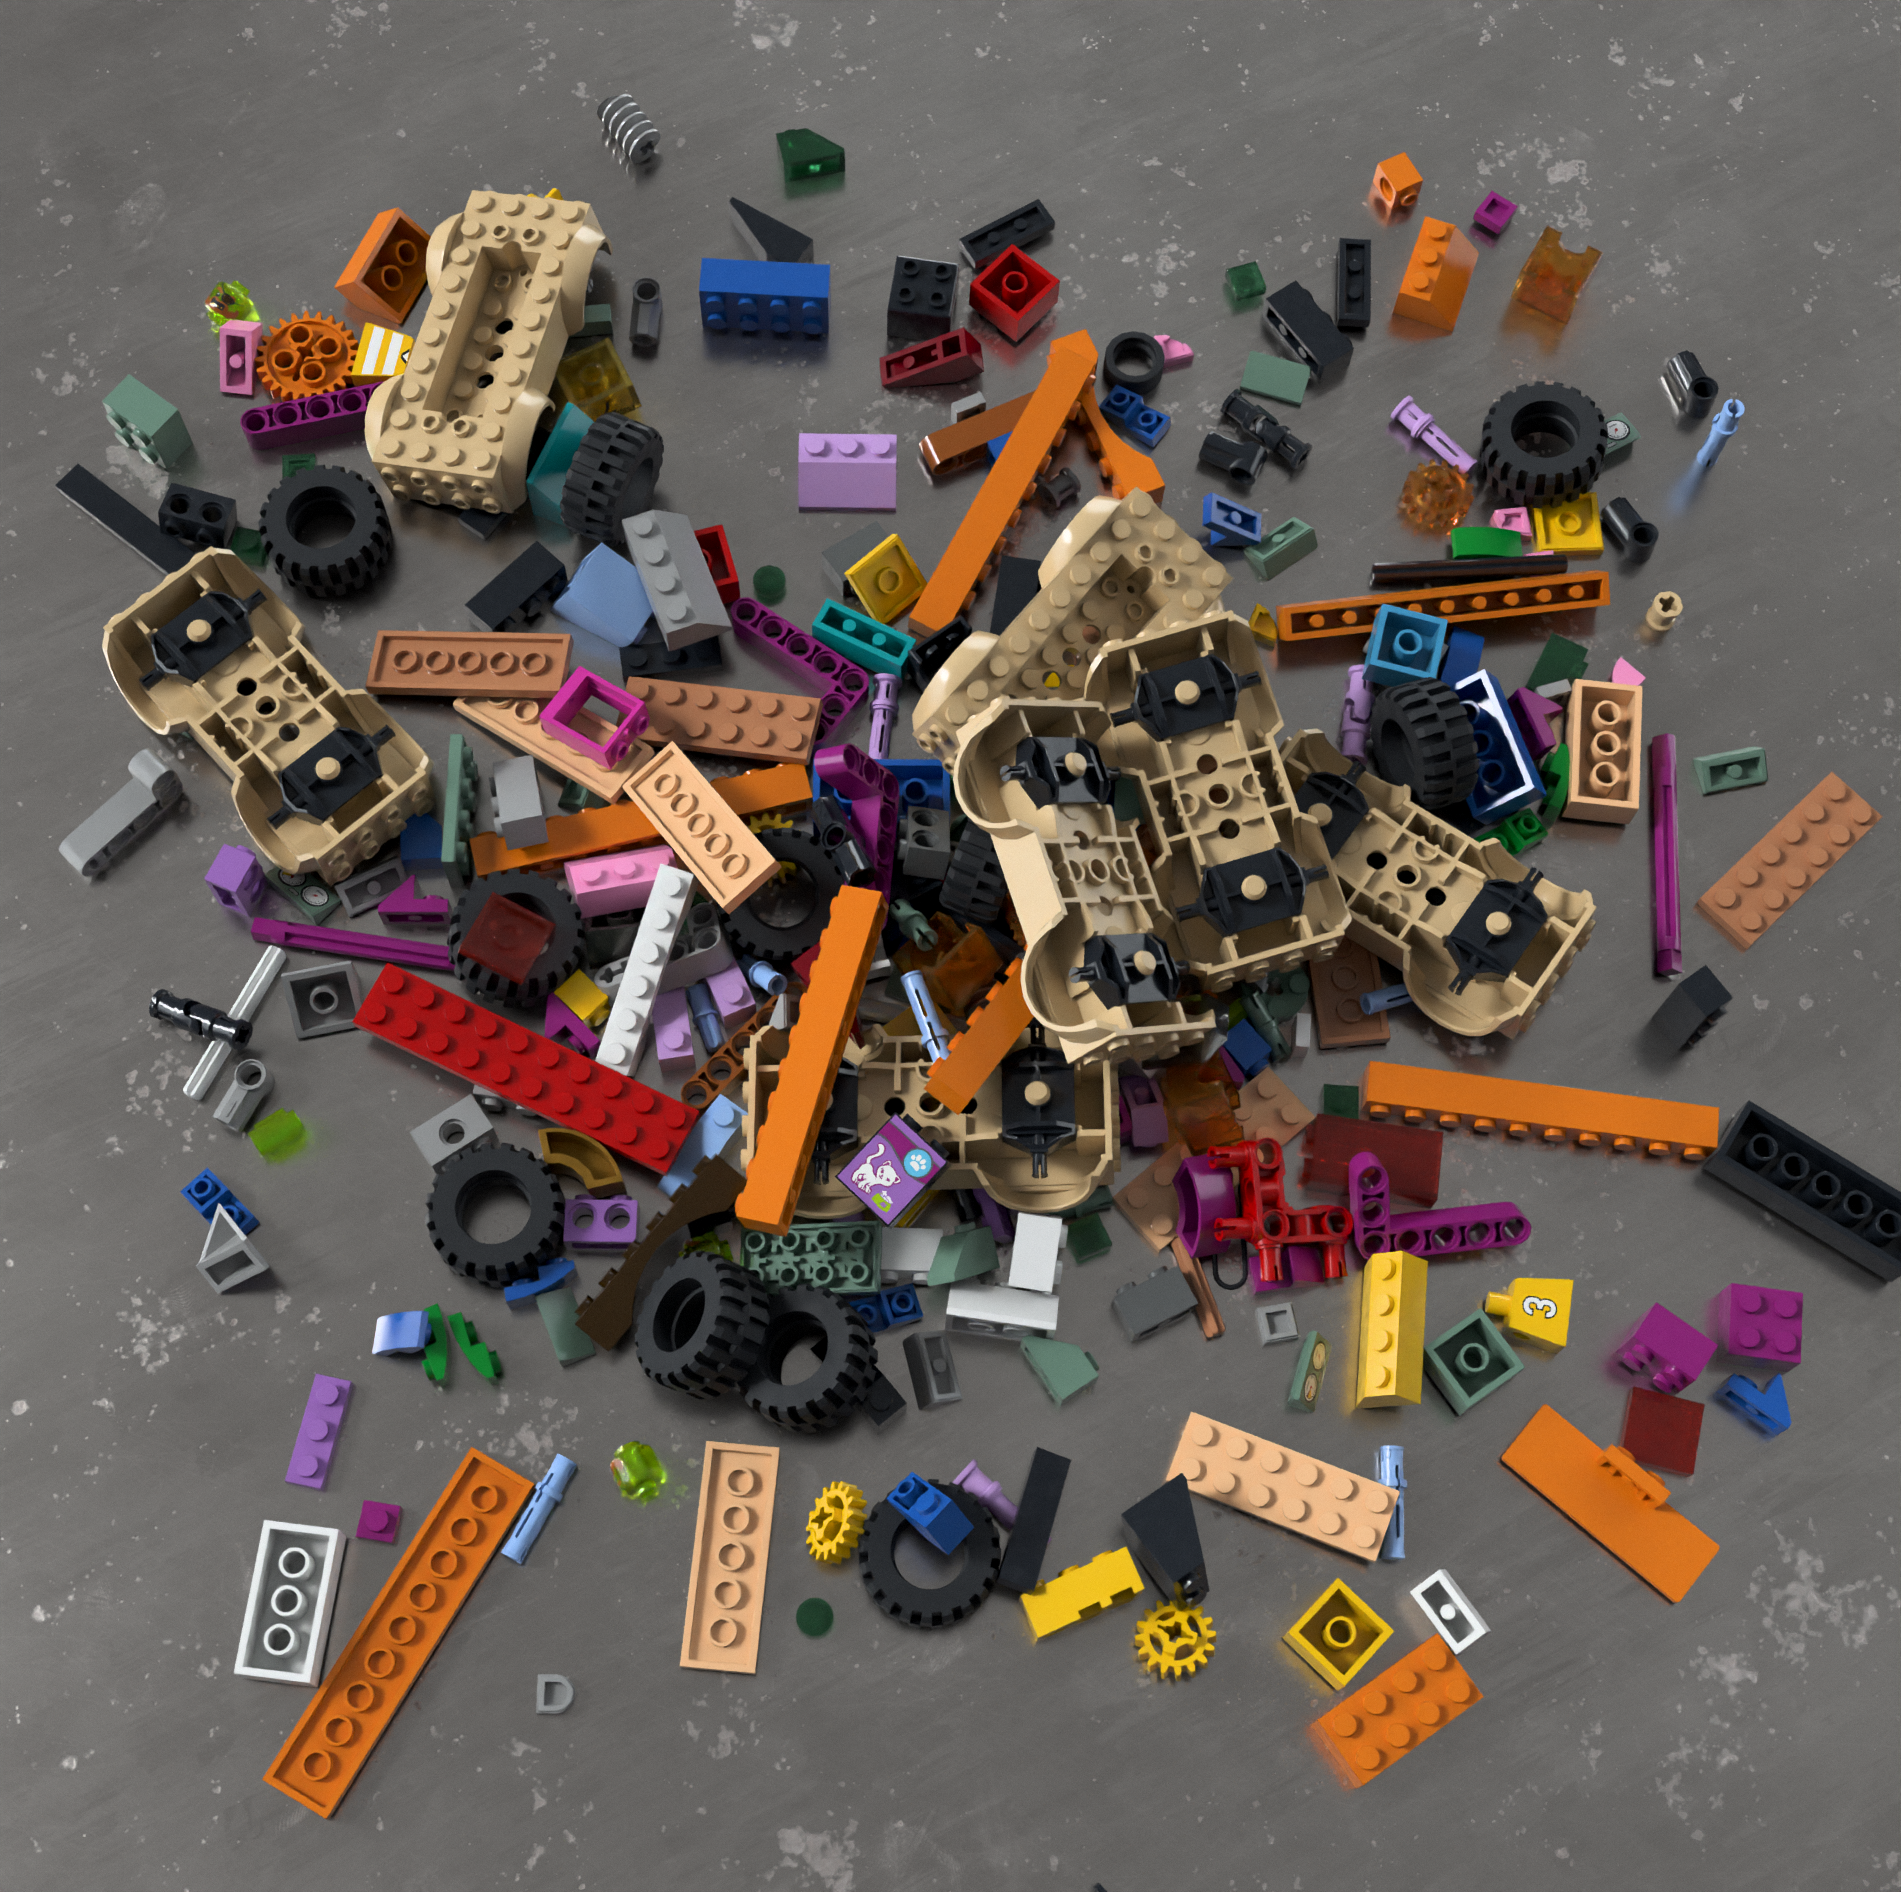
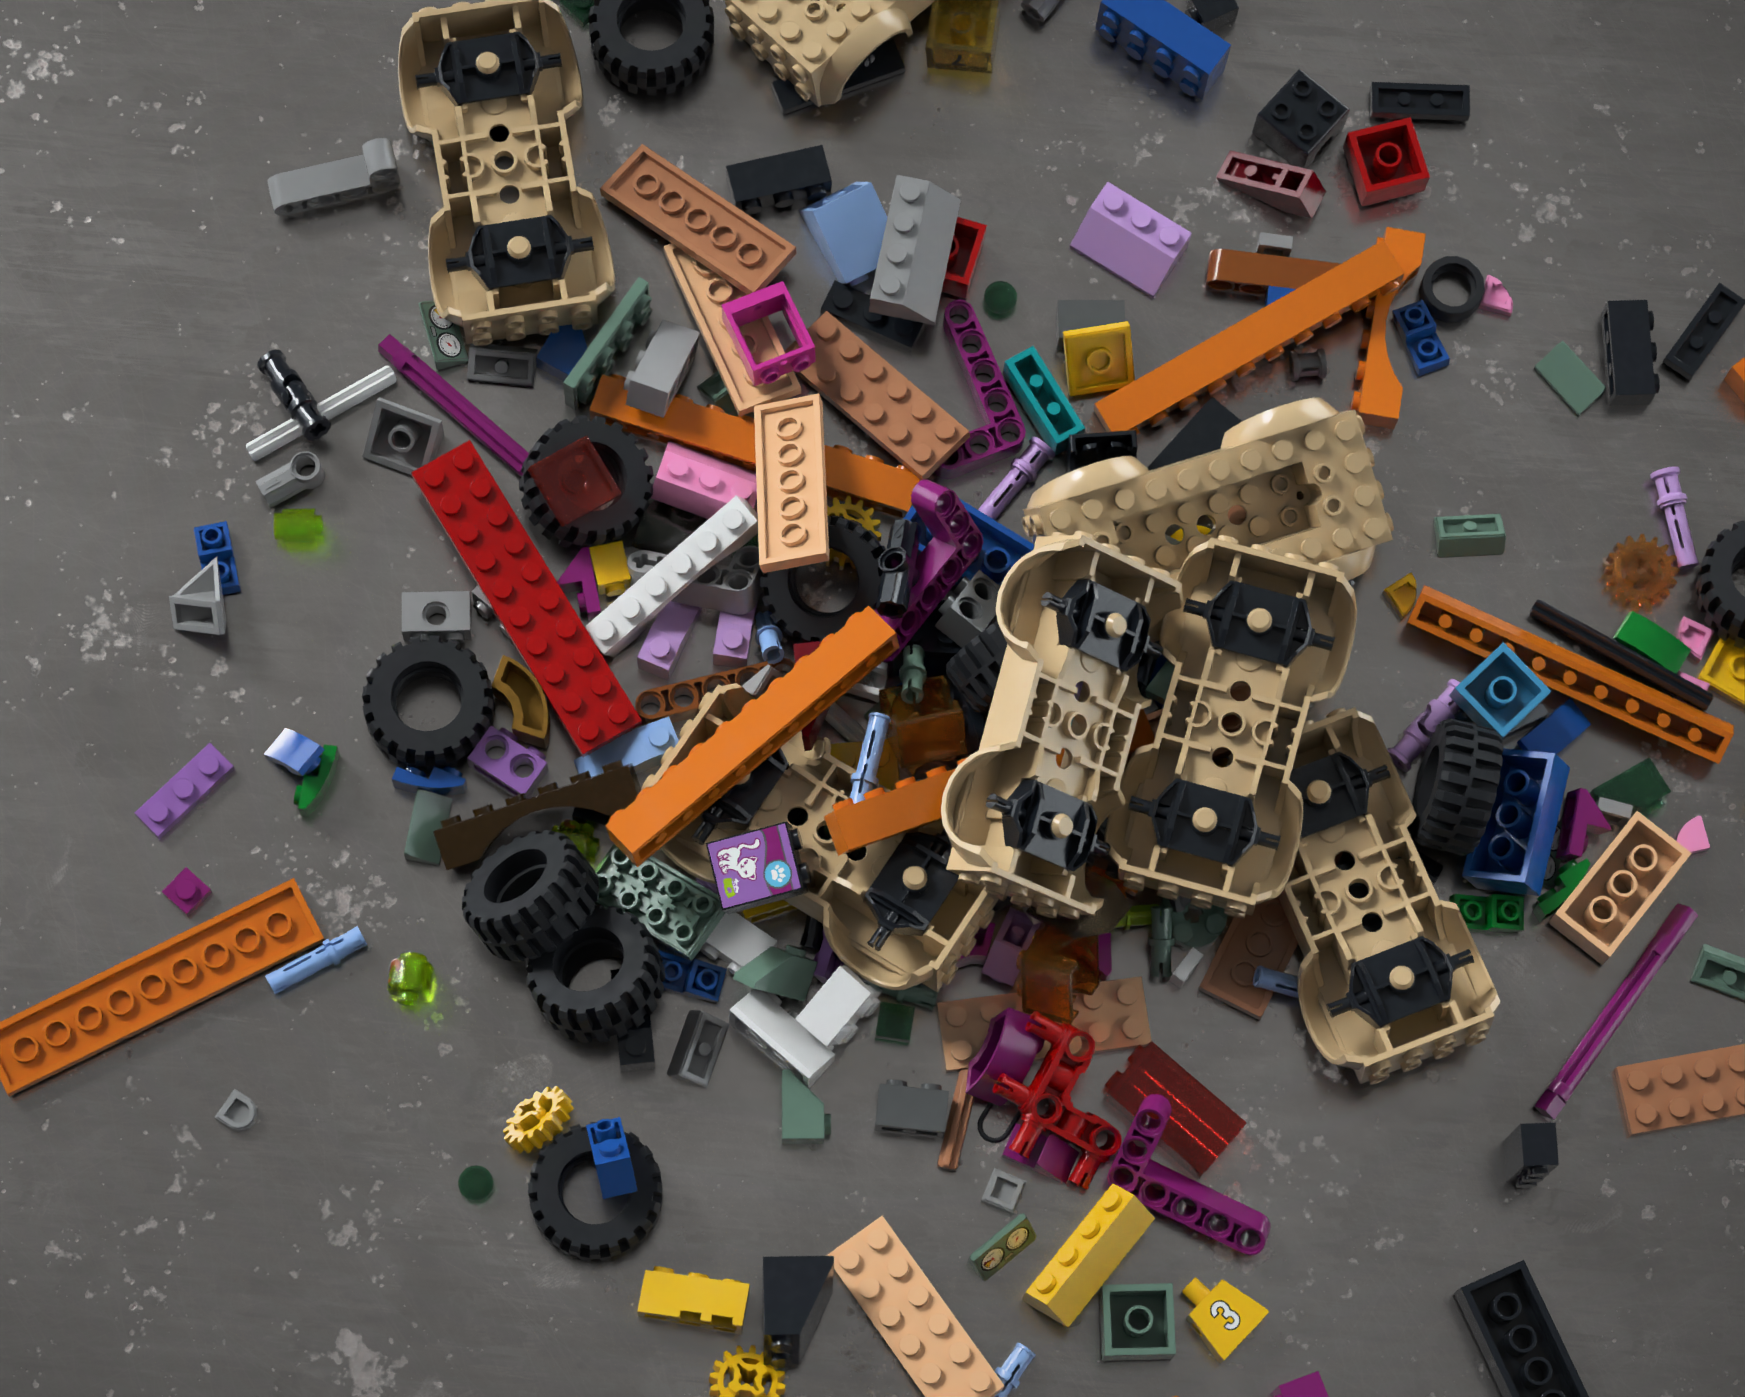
camera: 30 degrees right, 5 degrees up
medium lavender brick [204,843,268,917] -> none
white brick [234,1520,346,1688] -> none
magenta slope [378,874,453,924] -> none
green slope [447,1312,502,1386] -> none
teal slope [526,402,595,526] -> none
black tyre [560,412,664,547] -> none
light nougat plate [680,1441,780,1675] -> none
light blue axle [685,983,725,1052] -> none
lavender pin [952,1459,1052,1543] -> none
black tile [996,1447,1071,1595] -> none
black piece [1198,431,1268,485] -> none
blue slope [1202,492,1262,546] -> none
blue brick [1218,1018,1272,1079] -> none
black piece [1220,389,1313,469] -> none
clear green plate [1225,261,1267,302] -> none
clear green plate [1322,1084,1359,1124] -> none
orange brick [1361,1061,1719,1160] -> none

